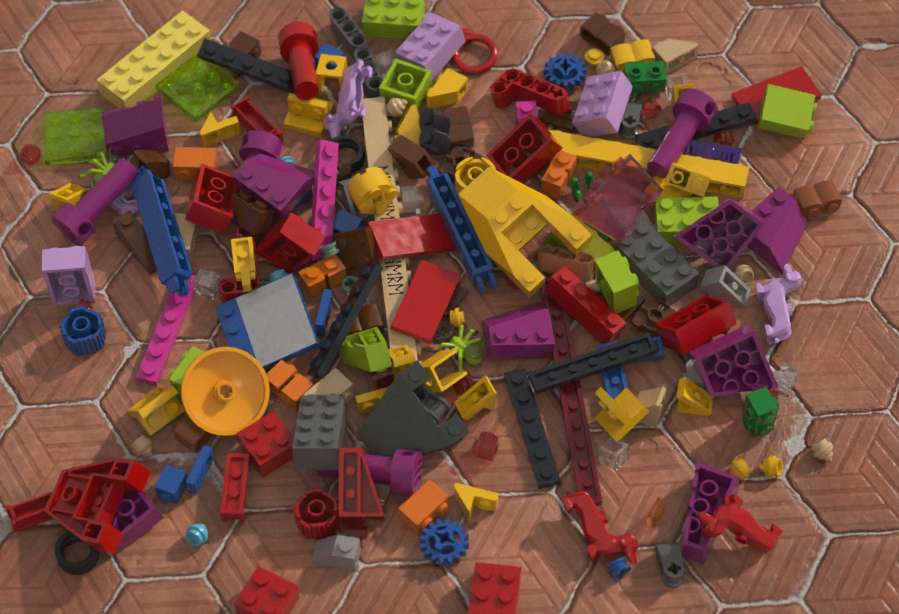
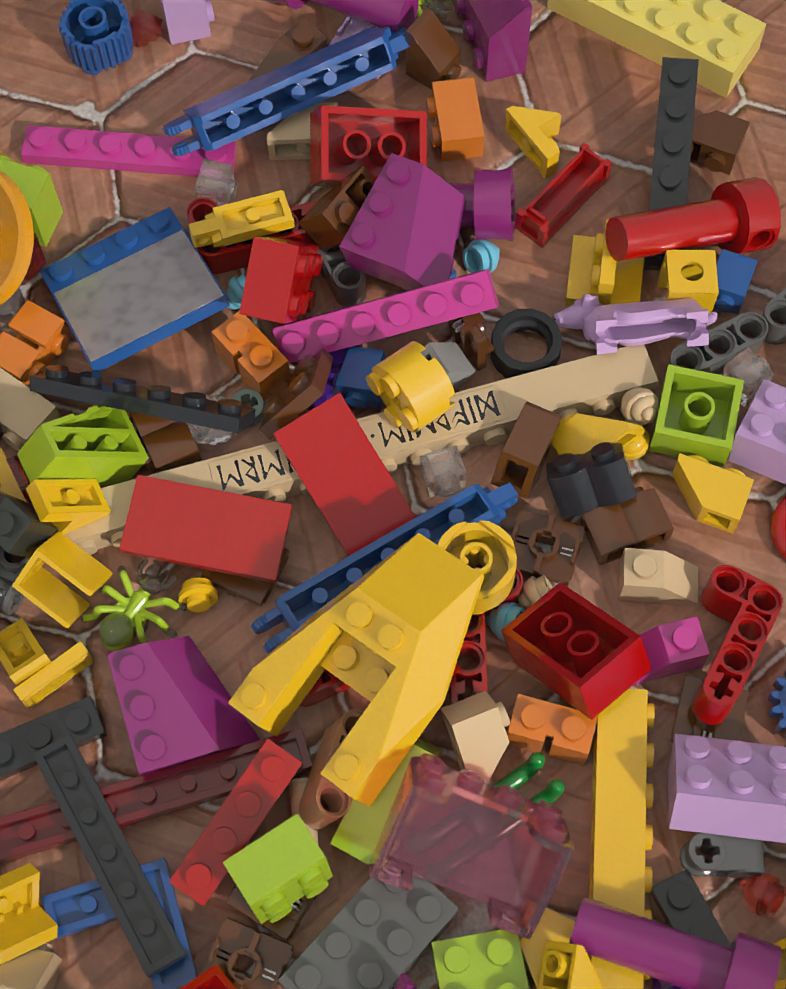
camera: 80 degrees right, 10 degrees up
clear neon green plate [156,53,240,122] -> none
blue tile [315,289,333,337] -> none
sand green bush [318,241,340,259] -> none
clear red plate [453,375,476,396] -> none
none -> yellow tile [13,641,93,709]
none -> tan slope [440,691,510,796]
none -> tan slope [618,548,699,606]

